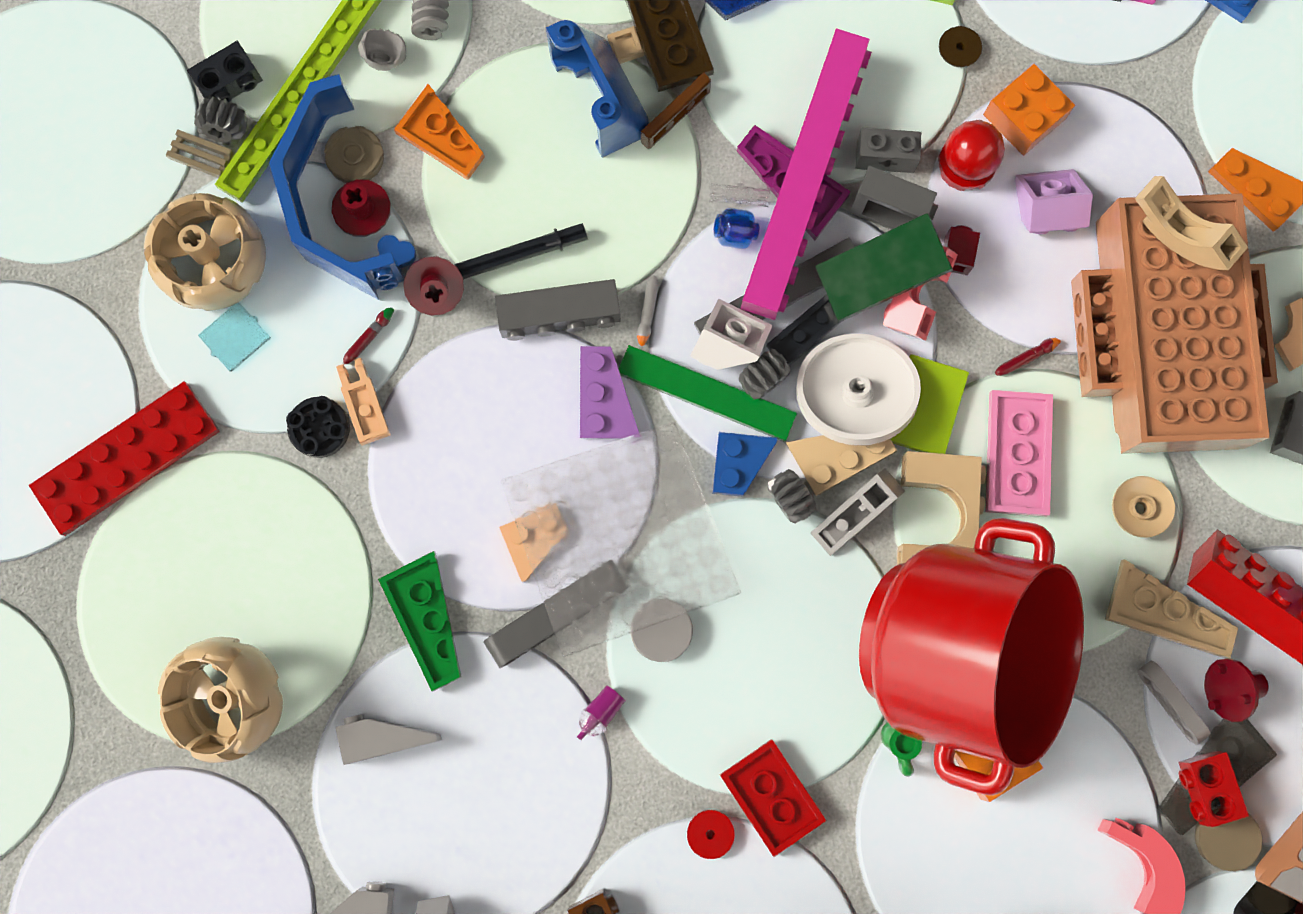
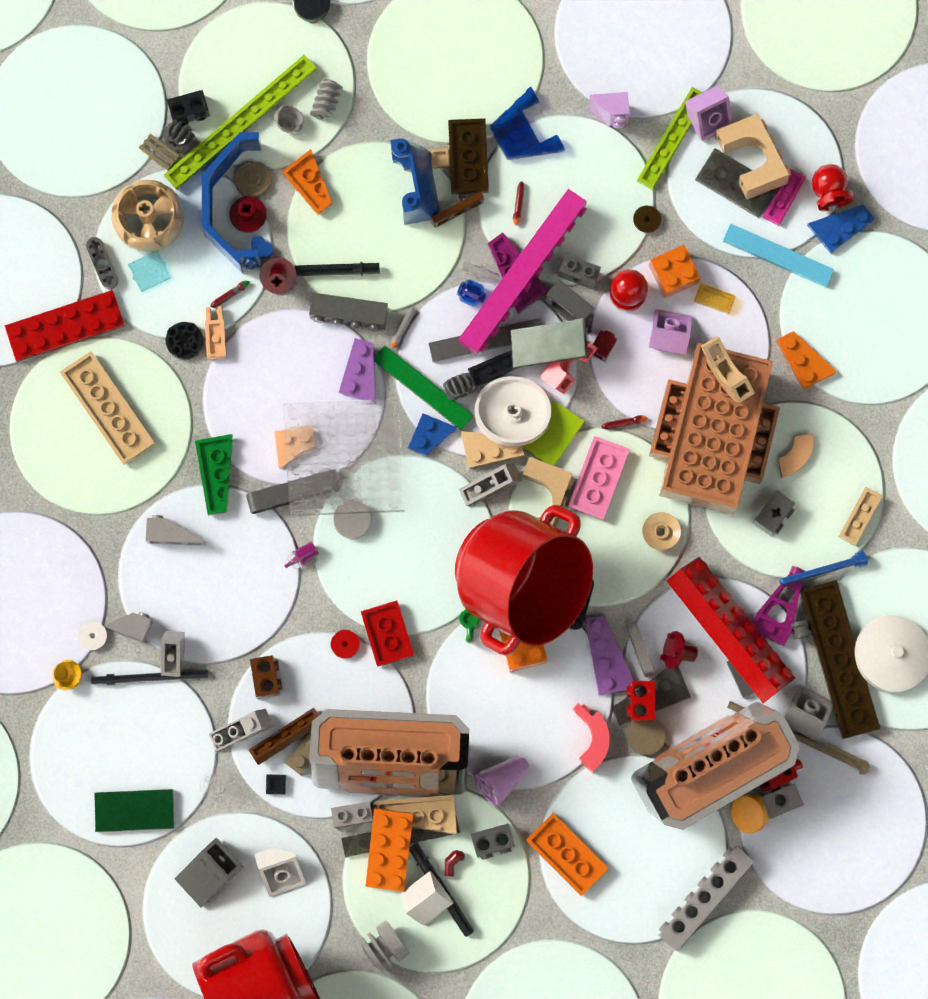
camera: 15 degrees right, 0 degrees up
tan wheel [158,637,283,763] -> none
white slope [690,298,772,370] -> none
dark grey gear [768,469,816,524] -> none
tan wing [1105,559,1238,658] -> none
none -> tan plate [60,351,155,465]
none -> dark grey beam [86,237,118,290]
none -> dark red piece [513,181,525,226]
none -> medium lavender wing [585,616,637,695]
none -> clear yellow tile [694,283,736,314]
none -> medium azure tile [723,224,834,287]

